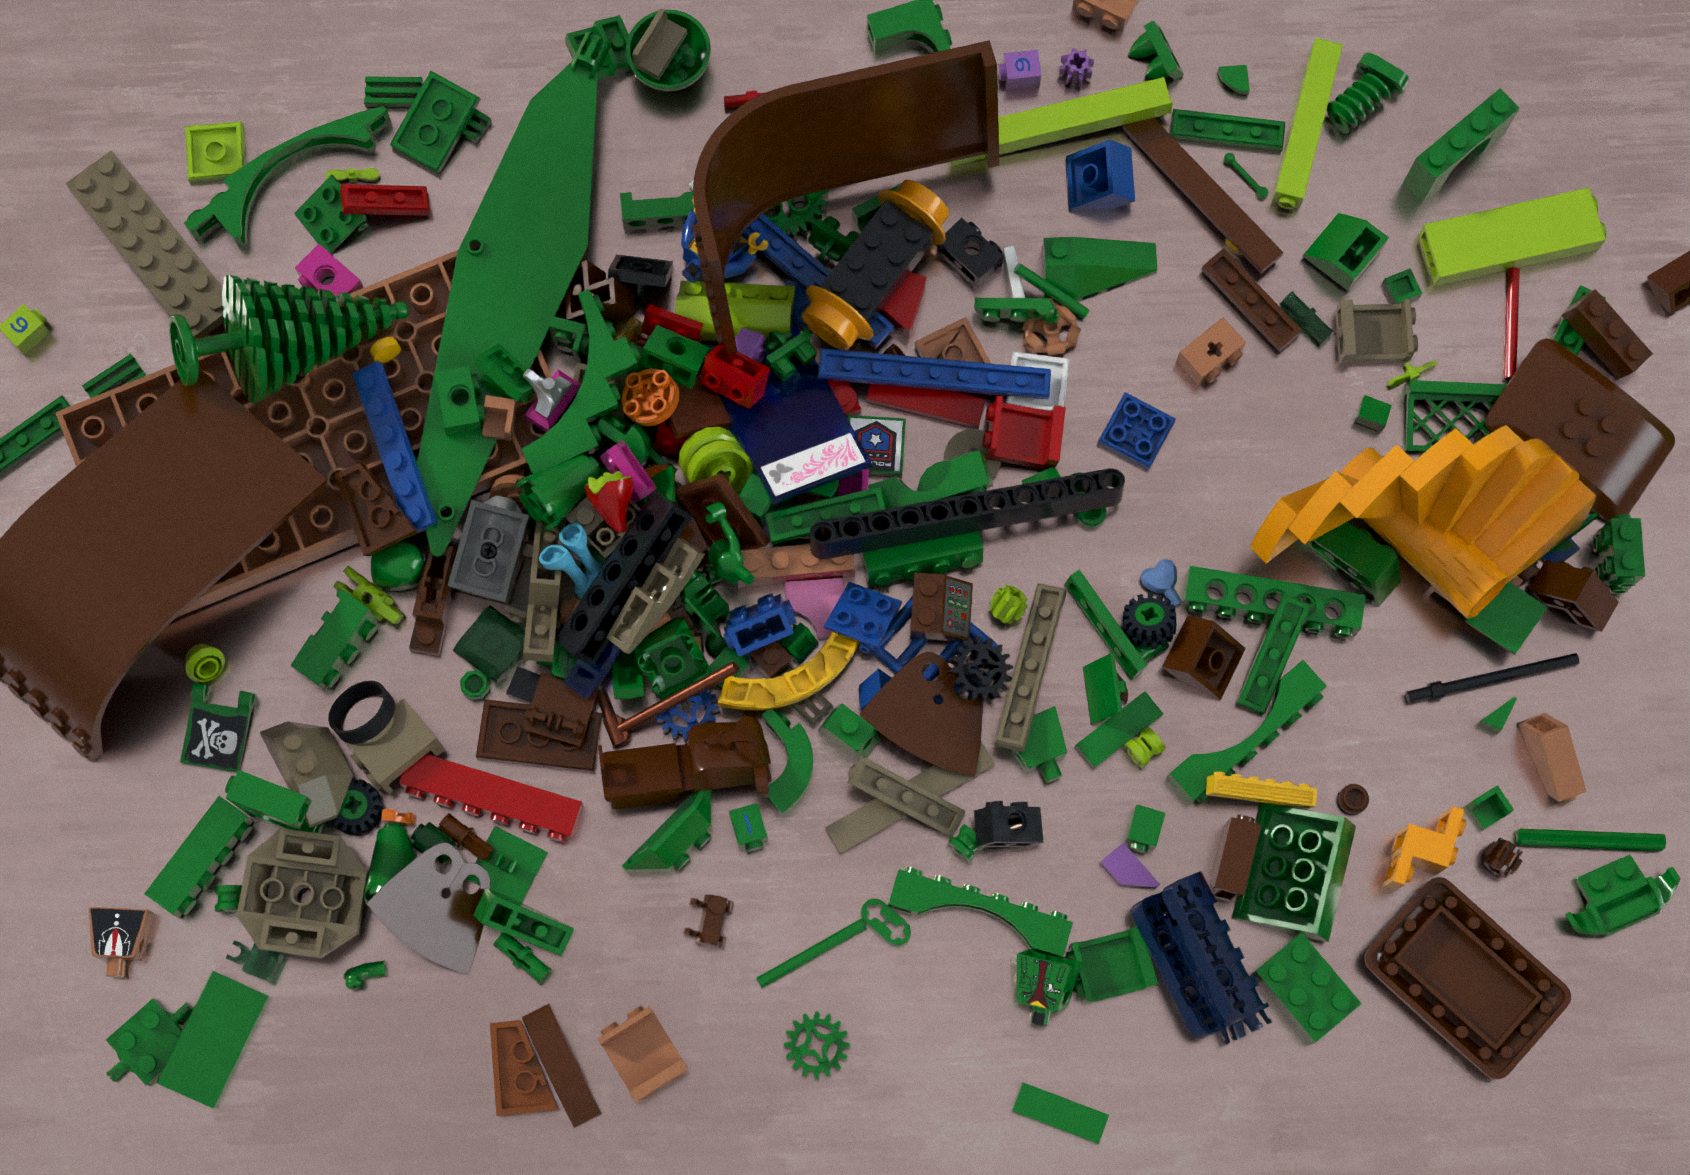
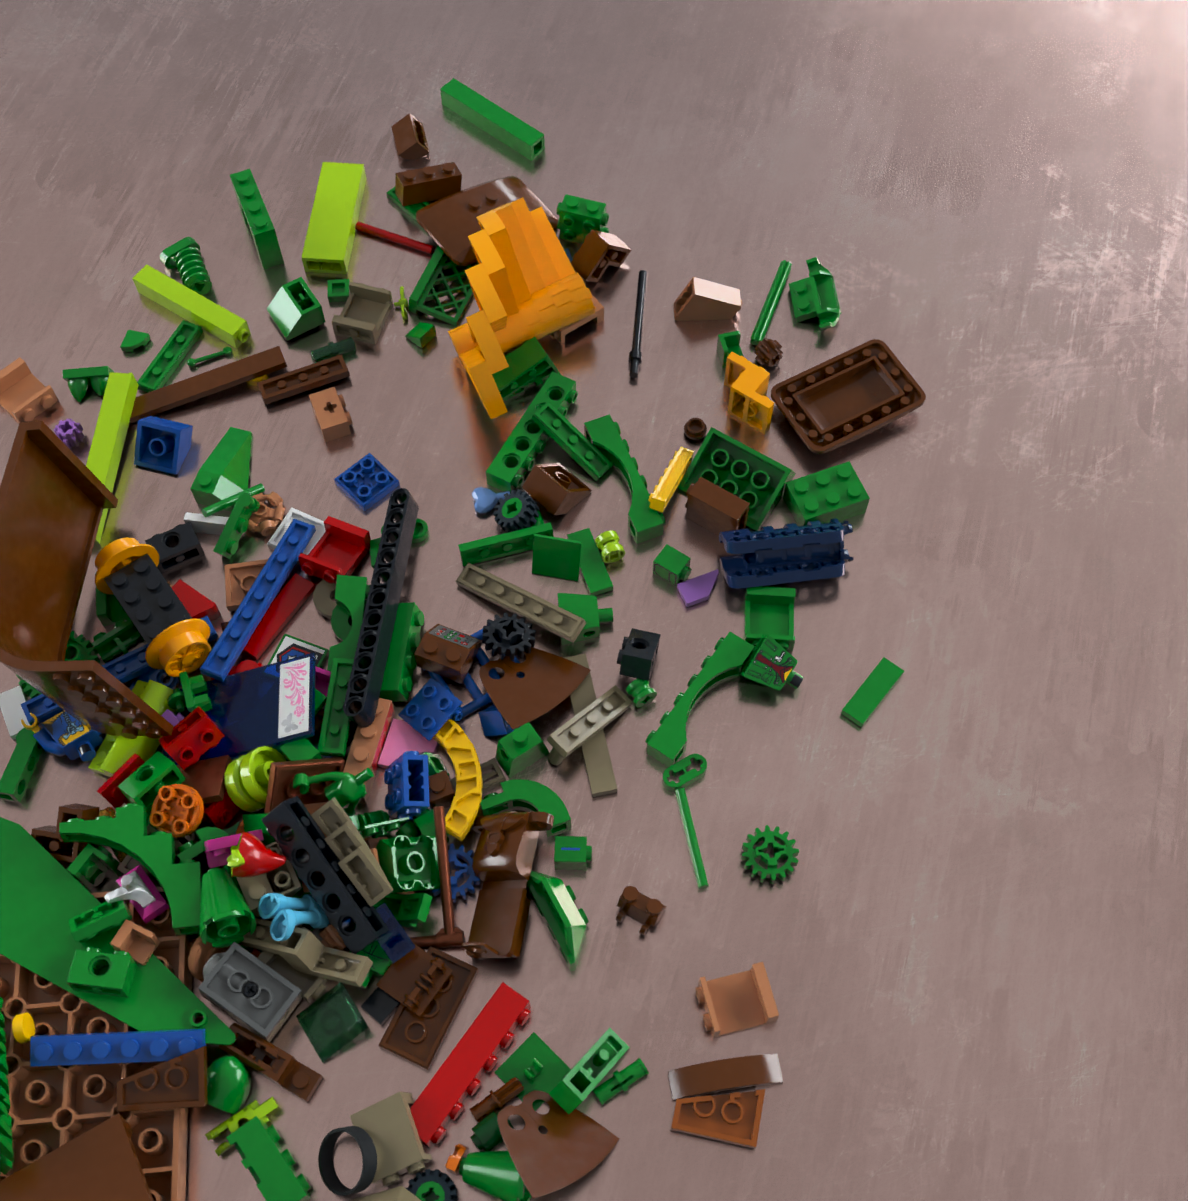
camera: 70 degrees left, 15 degrees down
green tile [460,670,490,700] -> none
black tile [608,254,673,307] -> none
lime gear [989,584,1028,624] -> none
green piece [1465,582,1548,655] -> none
green piece [1477,697,1517,734] -> none

